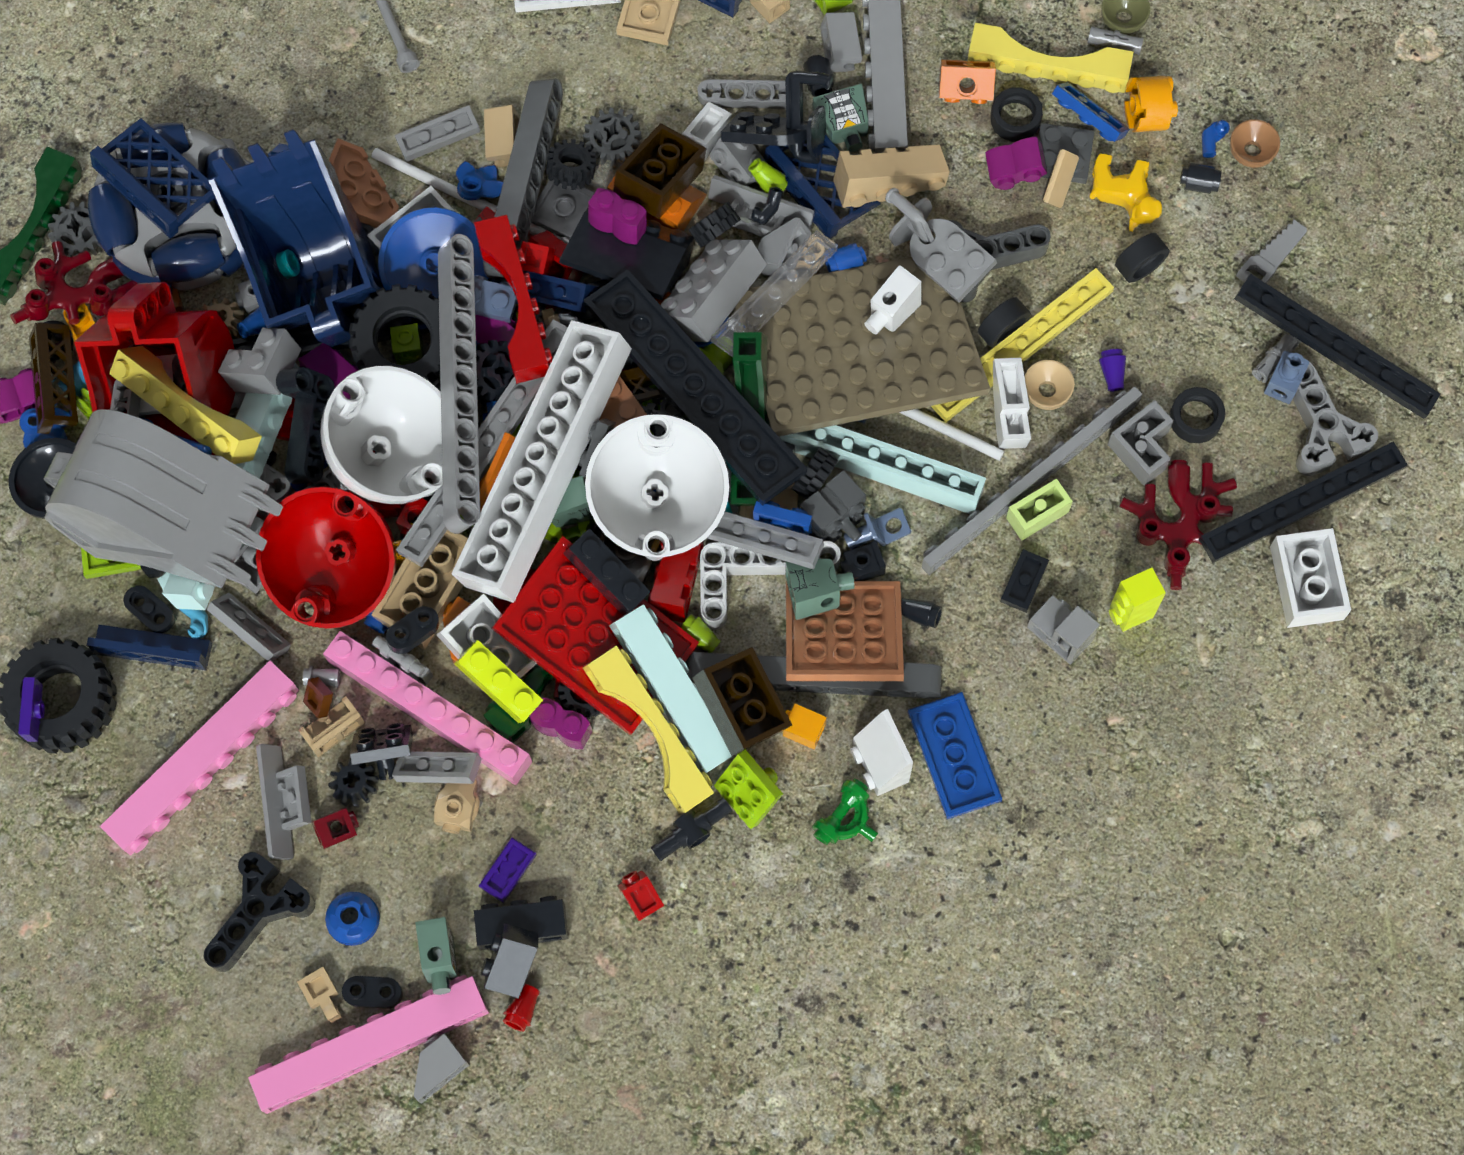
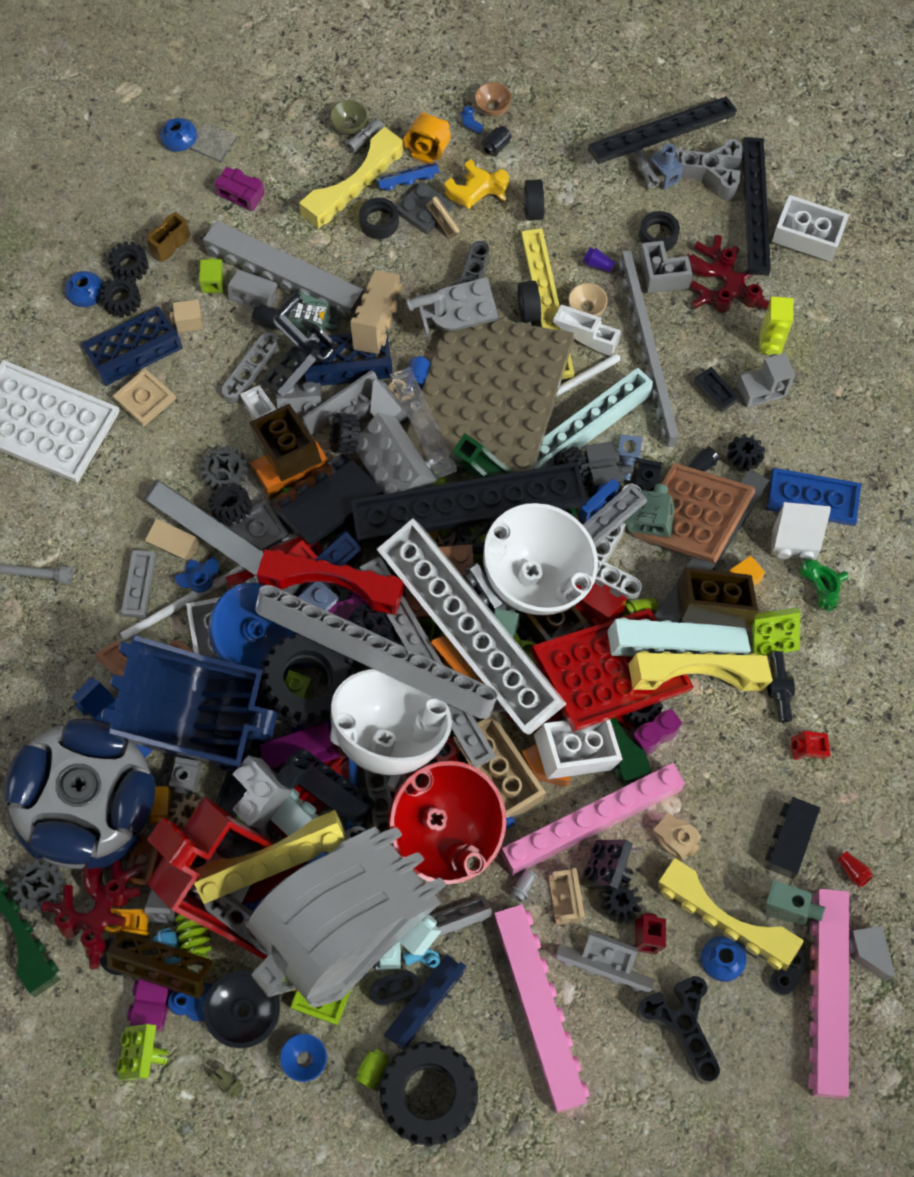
camera: 65 degrees left, 5 degrees down
dark purple plate [18,677,45,742] -> none
dark blue fence [90,118,215,239] -> none
blue cone [237,307,269,338] -> none
teal tile [276,249,300,279] -> none
tan plate [297,967,342,1024] -> none
reddish brown plate [303,677,333,719] -> none
light grey plate [372,635,433,685] -> none
black plate [386,606,439,654] -> none
light grey plate [392,751,482,784] -> none
neon yellow brick [454,640,543,723] -> none
dark purple plate [479,837,537,904] -> none
brick [481,923,538,998] -> none
black brick [563,529,650,616] -> none
magenta brick [588,188,647,244] -> none
lime cone [748,158,788,194] -> none
black arm [751,187,783,225] -> none
white torso [864,265,921,334] -> none
brick [939,60,996,104] -> none
magenta brick [985,137,1047,190] -> none
yellowish green brick [1006,479,1073,541] -> none
light grey piece [1236,219,1307,284] -> none
none -> light orange brick [149,786,172,825]
none -> blue piece [280,1034,327,1082]
none -> lime brick [355,1049,390,1090]
none -> light yellow arch [658,858,804,971]
none -> black gear [727,433,765,472]

